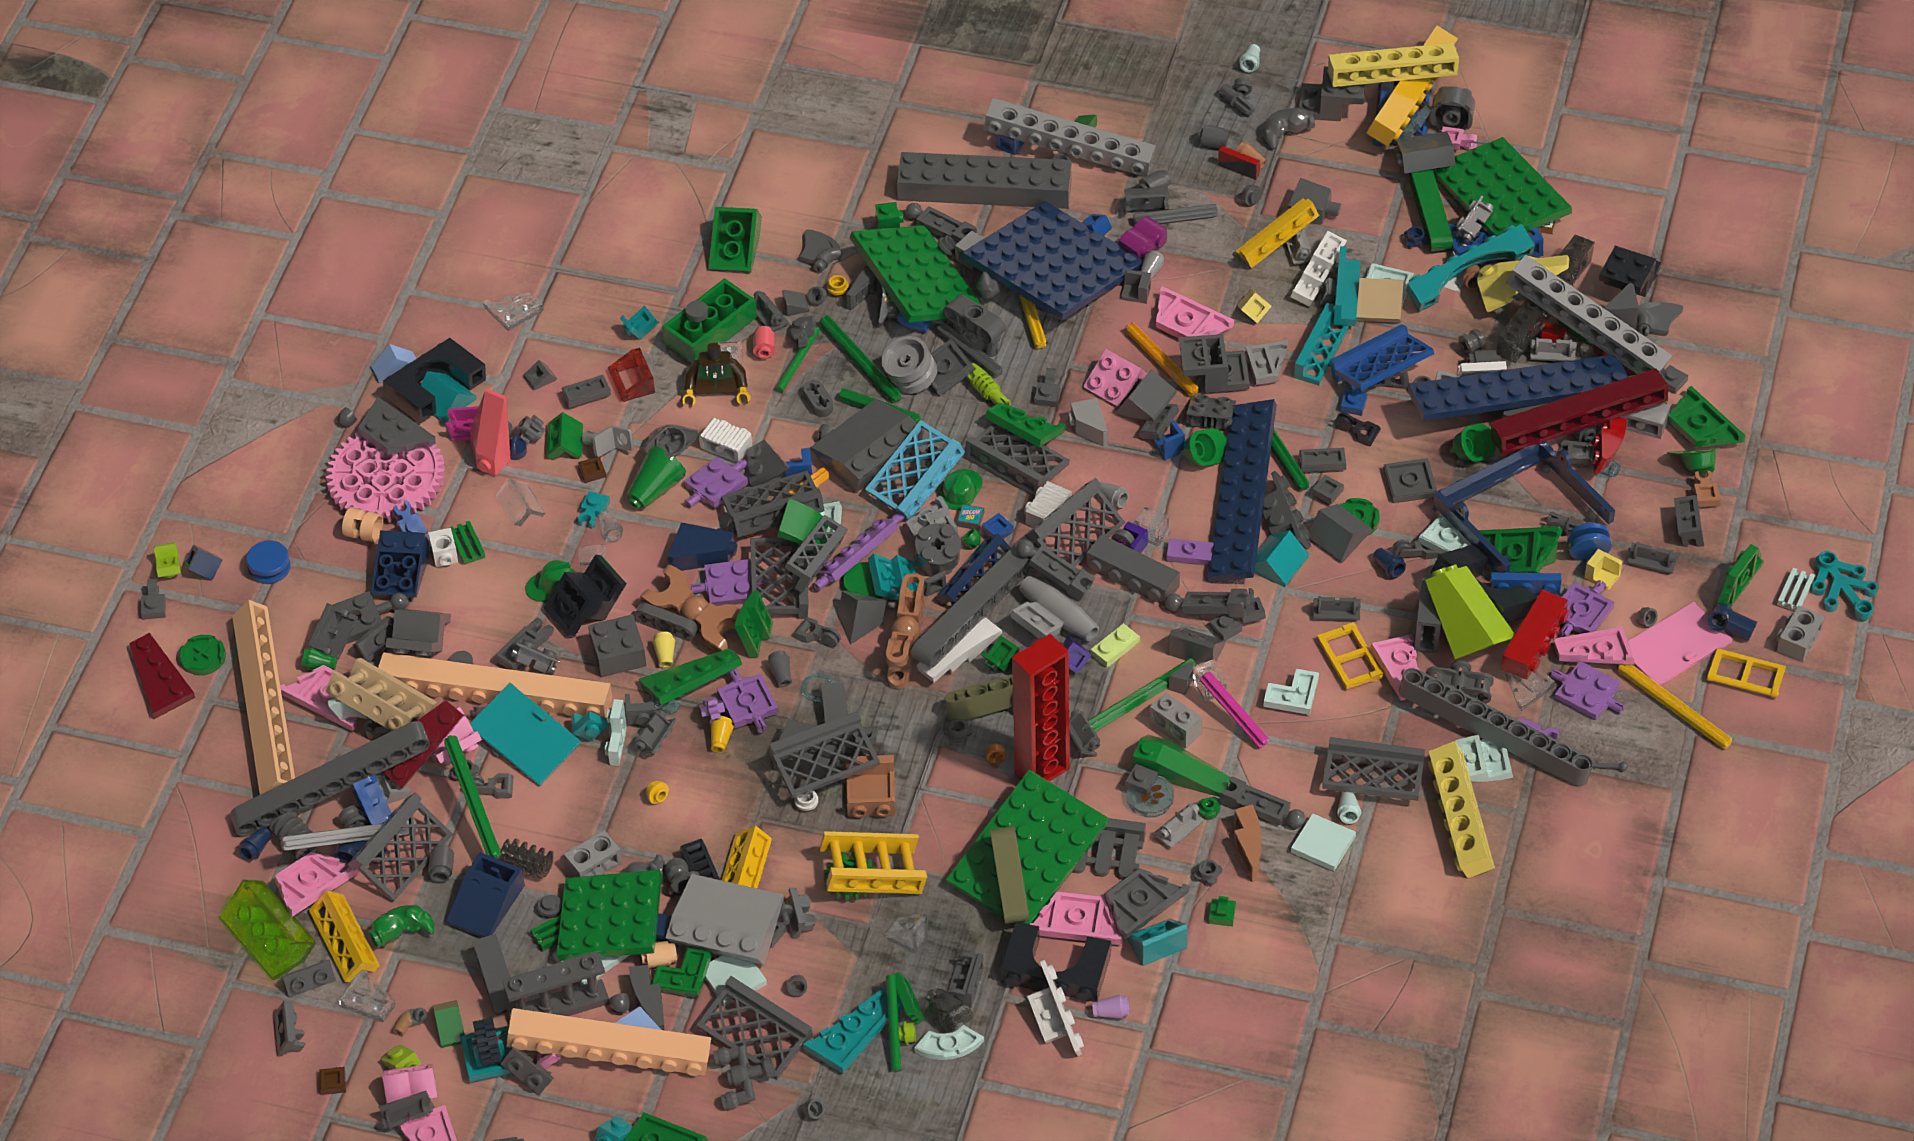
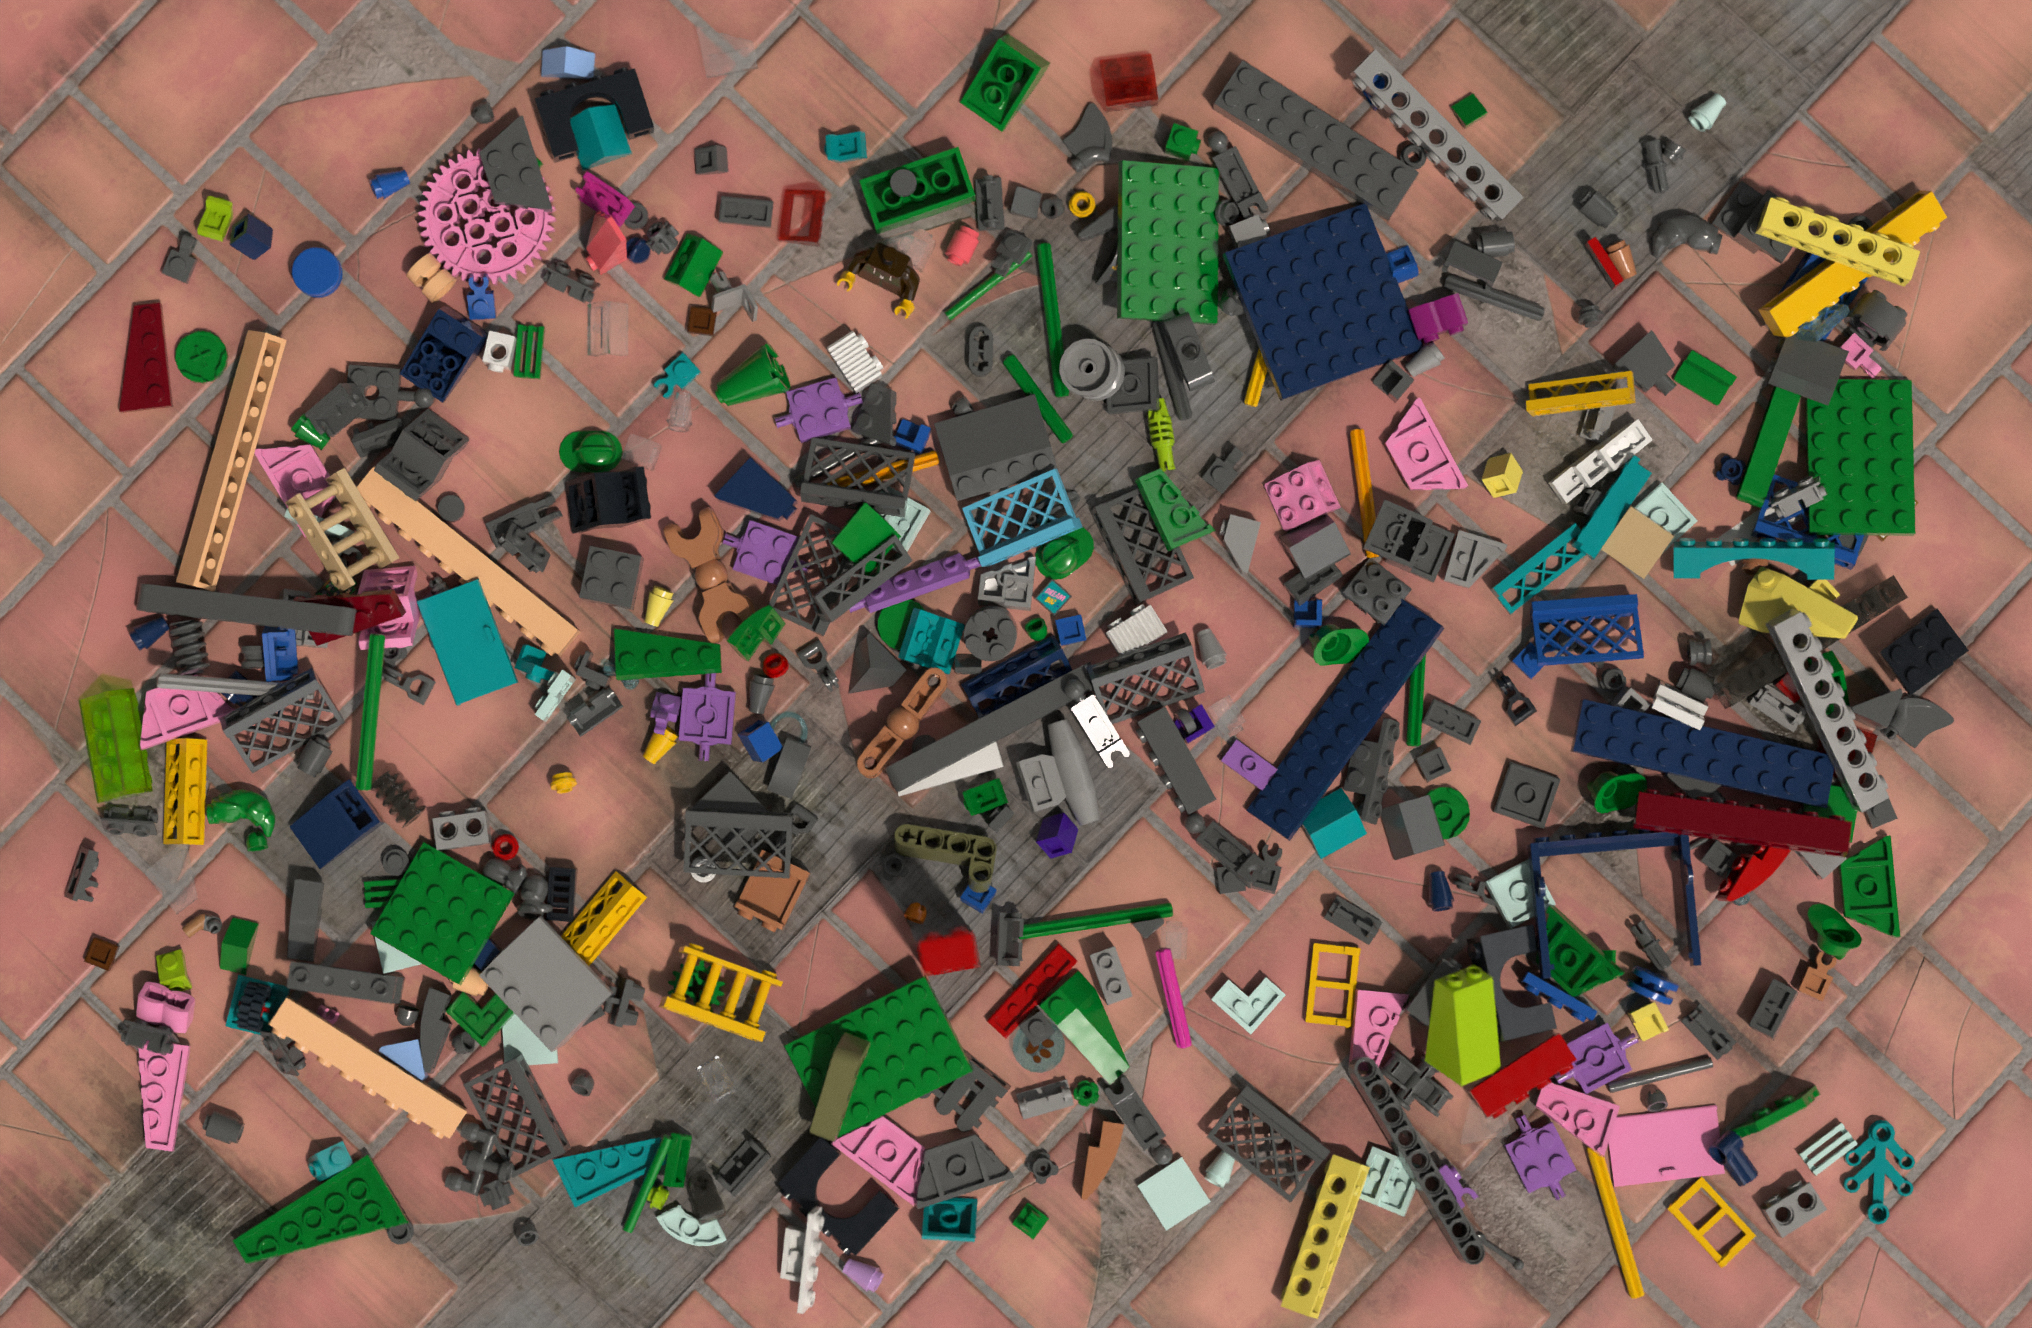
camera: 30 degrees right, 35 degrees up
dark grey beam [634,603,699,641] -> none
dark grey hat [644,424,699,458] -> none
yellowish green plate [1091,623,1140,668] -> none
dark grey slope [1169,627,1226,669] -> none
none -> green hinge [246,831,268,852]
none -> blue cone [369,169,410,199]
none -> dark grey hinge [451,1032,475,1054]
none -> dark grey gear [479,1180,514,1211]
none -> red plate [492,834,519,860]
none -> dark grey hinge [543,262,601,303]
none -> blue panel [737,720,783,763]
none -> red plate [763,653,789,678]
none -> red tile [987,944,1078,1039]
none -> clear red slope [1099,53,1158,112]
none -> dark grey bar [1608,1057,1713,1093]
none -> green panel [1673,350,1737,406]

